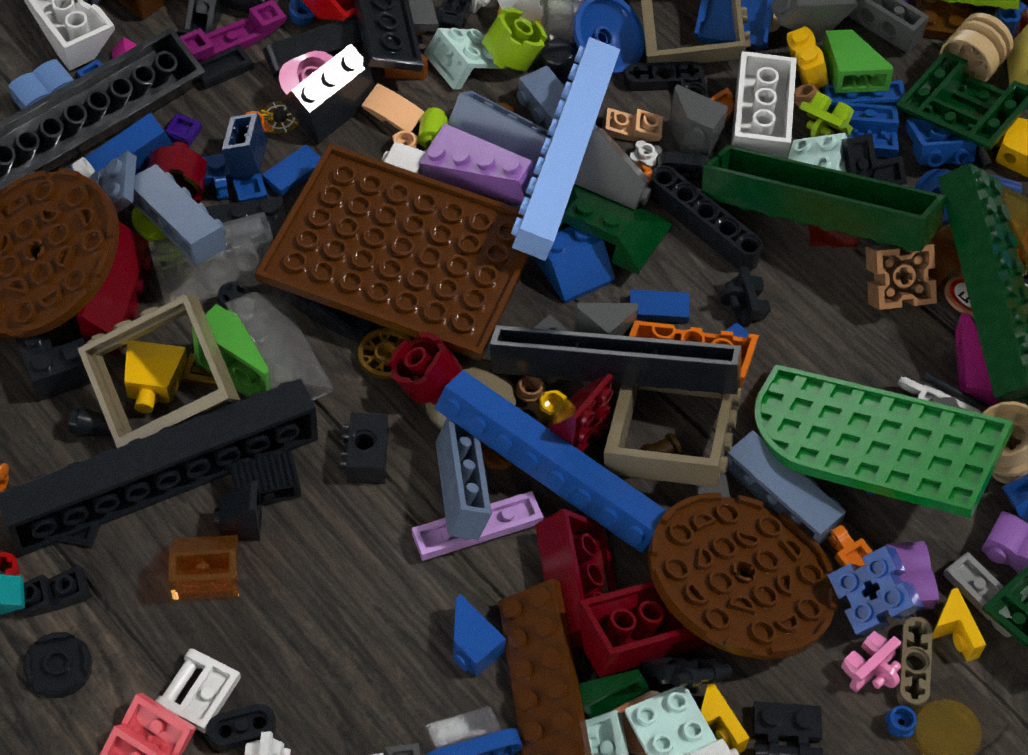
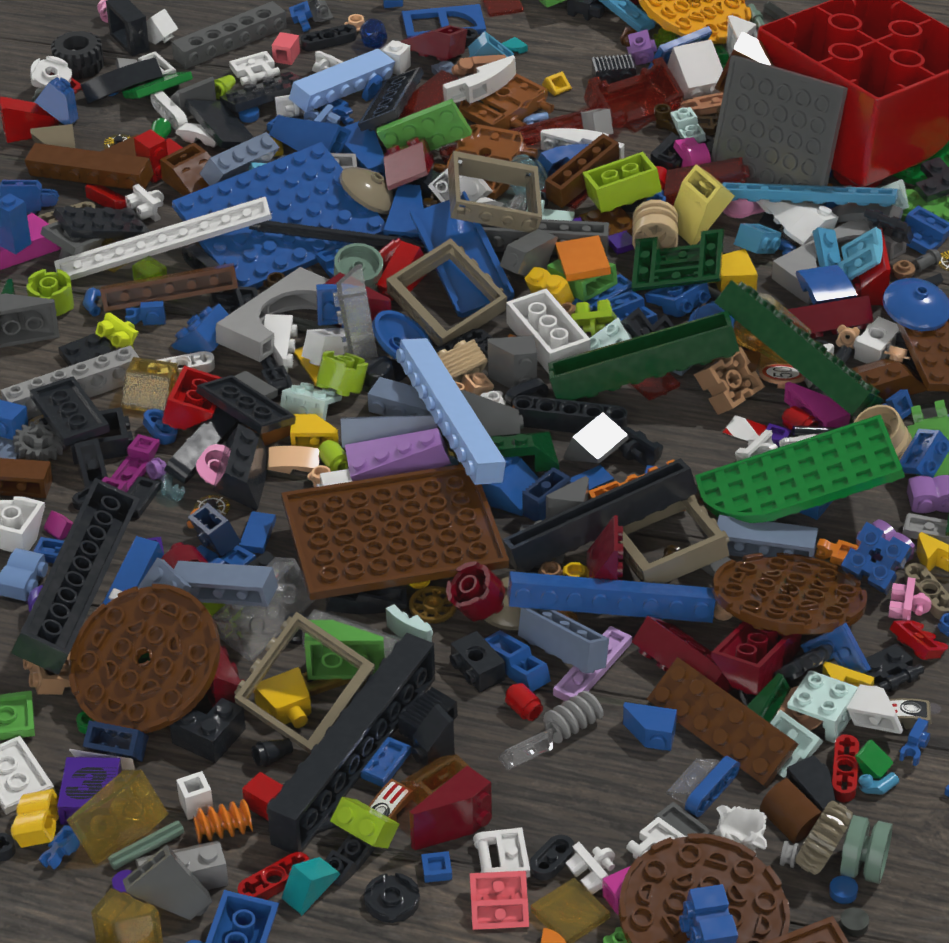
camera: 30 degrees left, 15 degrees down
none -> medium lavender plate [146,457,167,480]
none -> clear light blue arm [161,474,185,501]
none -> red brick [242,772,283,820]
none -> yellow slope [290,414,339,448]
none -> lime brick [330,797,400,849]
none -> blue plate [361,737,411,787]
none -> slope [369,779,413,822]
none -> light aqua slope [386,604,433,642]
none -> dark red slope [409,765,492,851]
none -> blue tile [421,851,452,883]
none -> tan brick [437,339,488,382]
none -> blue slope [485,630,551,692]
none -> clear slope [498,728,553,770]
none -> red brick [505,683,543,721]
none -> dark blue brick [522,468,571,522]
none -> light grey piece [543,691,603,743]
none -> orange tile [555,235,611,282]
none -> slope [564,413,629,463]
none -> dark purple tile [609,231,635,255]
none -> white sticker [722,415,767,441]
none -> white hips [735,430,778,461]
none -> dark purple tile [765,423,791,448]
none -> red brick [782,406,818,431]
none -> blue tile [801,623,871,673]
none -> red plate [890,620,948,660]

